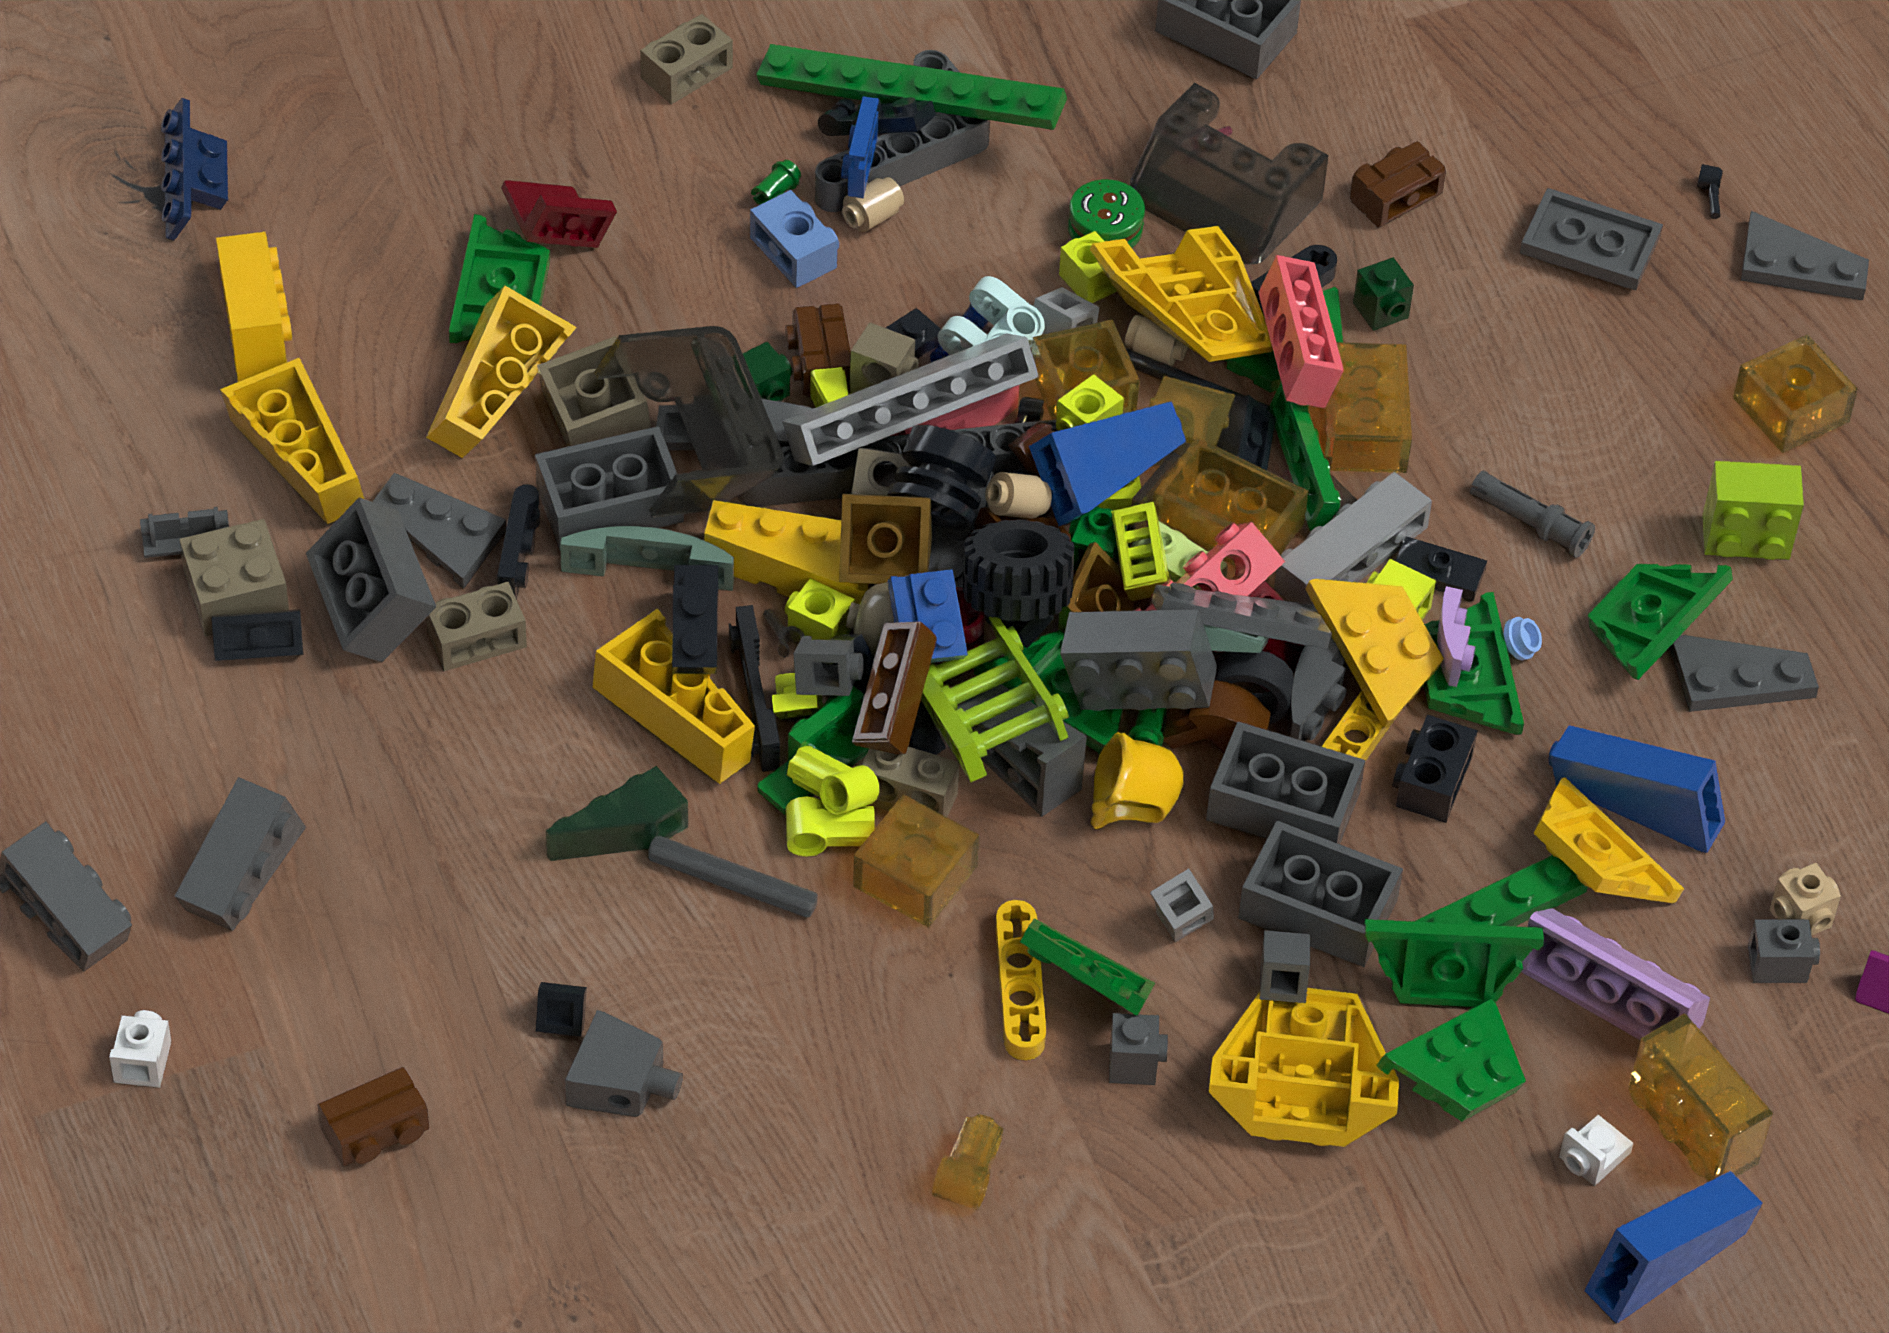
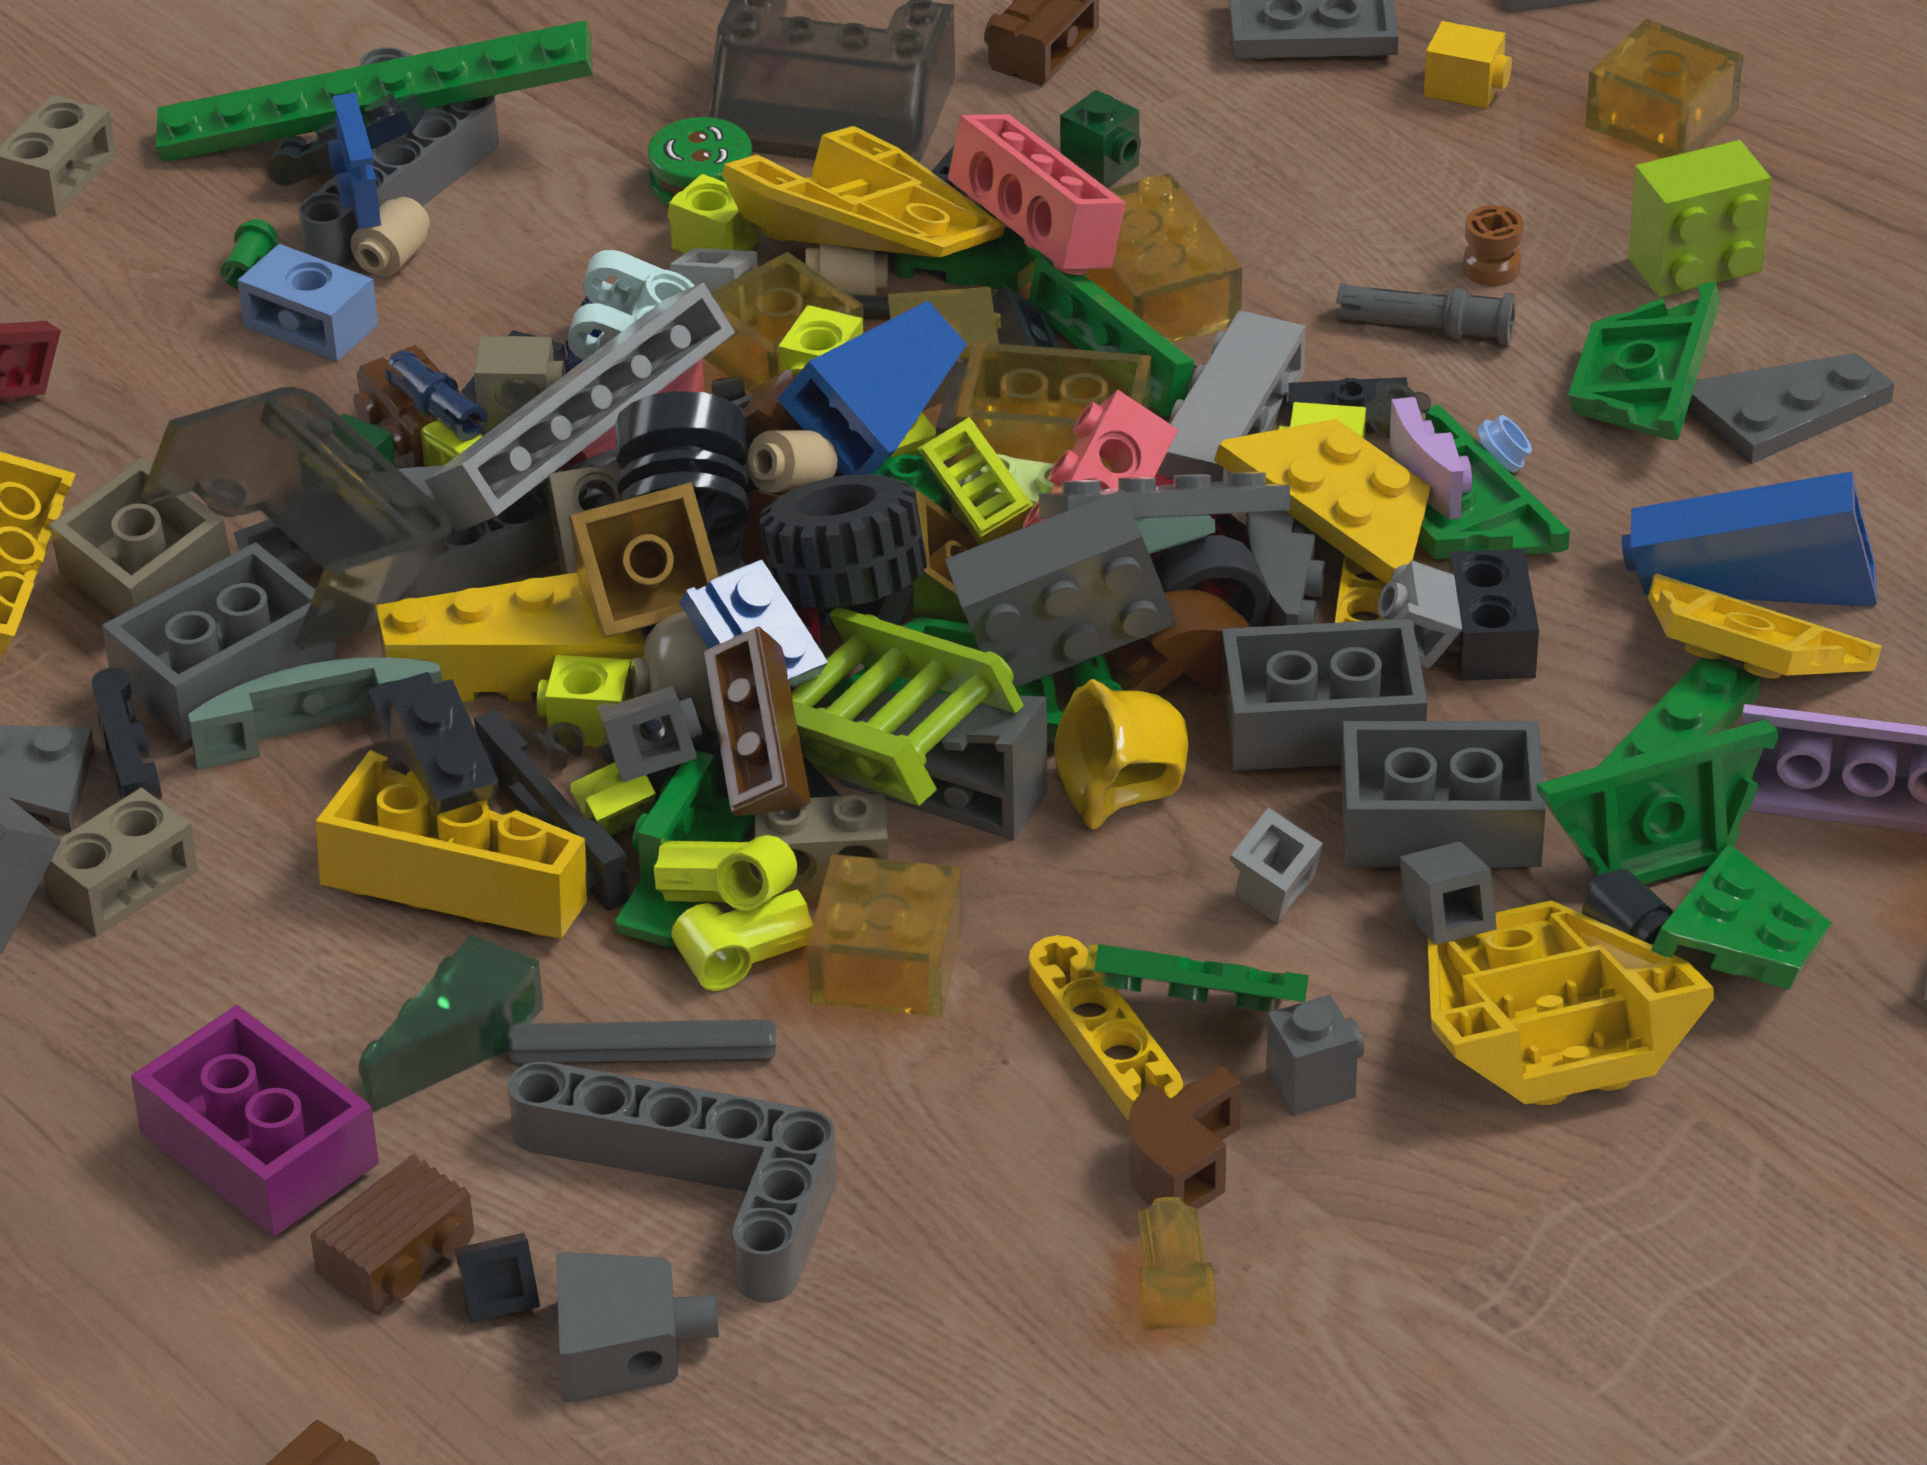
camera: 20 degrees left, 10 degrees down
none -> magenta brick [131,1005,379,1237]
none -> reddish brown brick [310,1154,475,1313]
none -> dark blue pin [385,350,488,441]
none -> dark grey beam [507,1061,837,1302]
none -> reddish brown brick [1129,1066,1241,1225]
none -> clear smoke plate [1364,380,1431,439]
none -> light grey brick [1378,560,1462,669]
none -> yellow brick [1424,21,1512,109]
none -> dark orange wheel [1463,205,1524,286]
none -> black brick [1582,869,1673,945]

